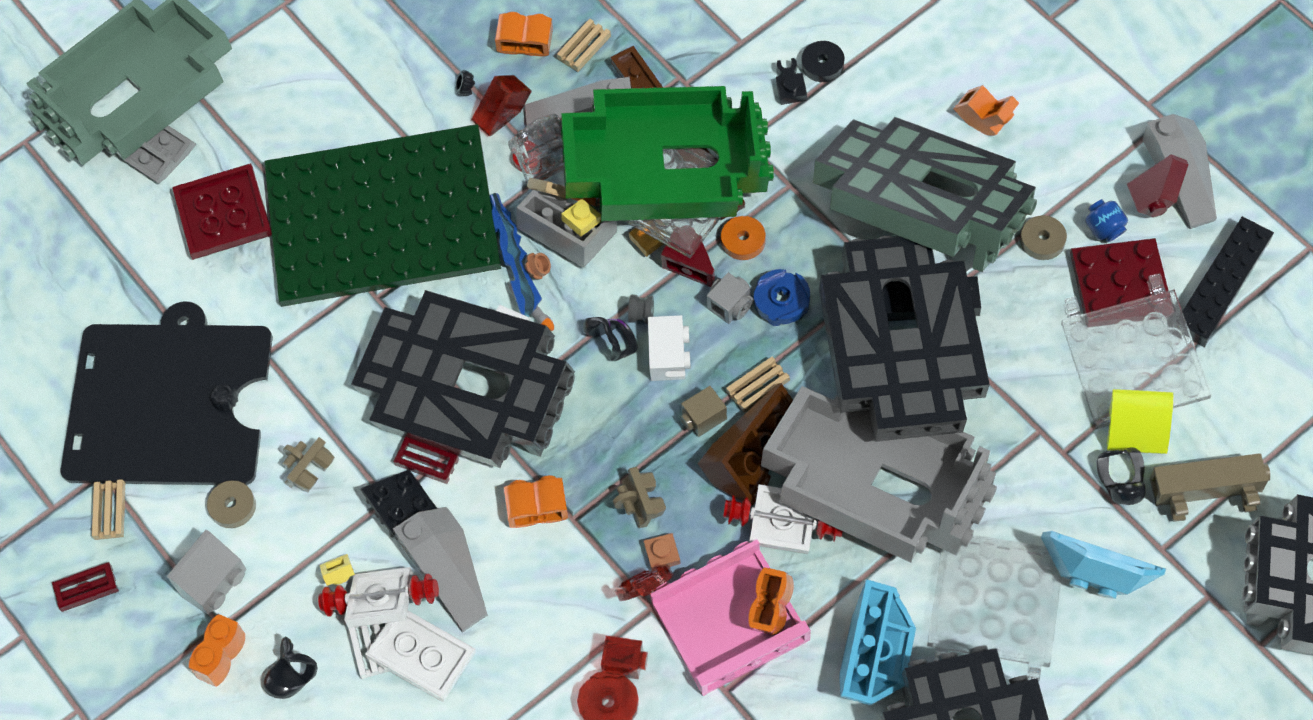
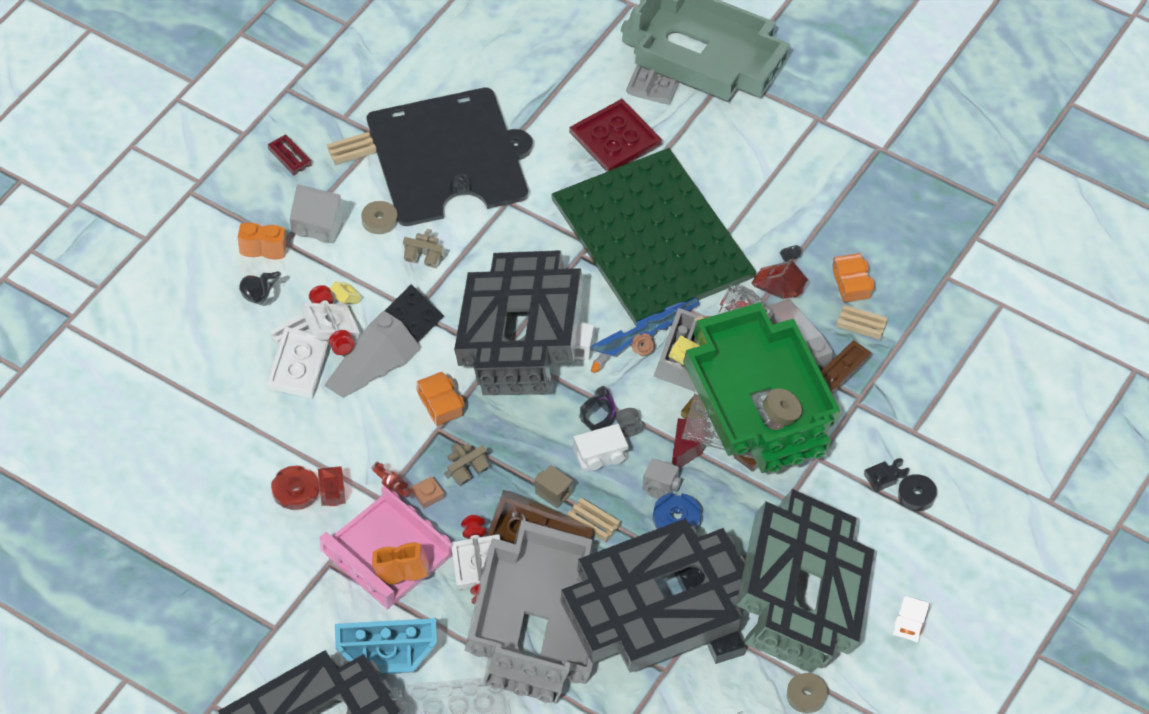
camera: 65 degrees right, 10 degrees down
dark red tile [393,437,459,484] -> none
orange piece [721,216,766,260] -> none
none -> dark tan piece [763,389,802,426]

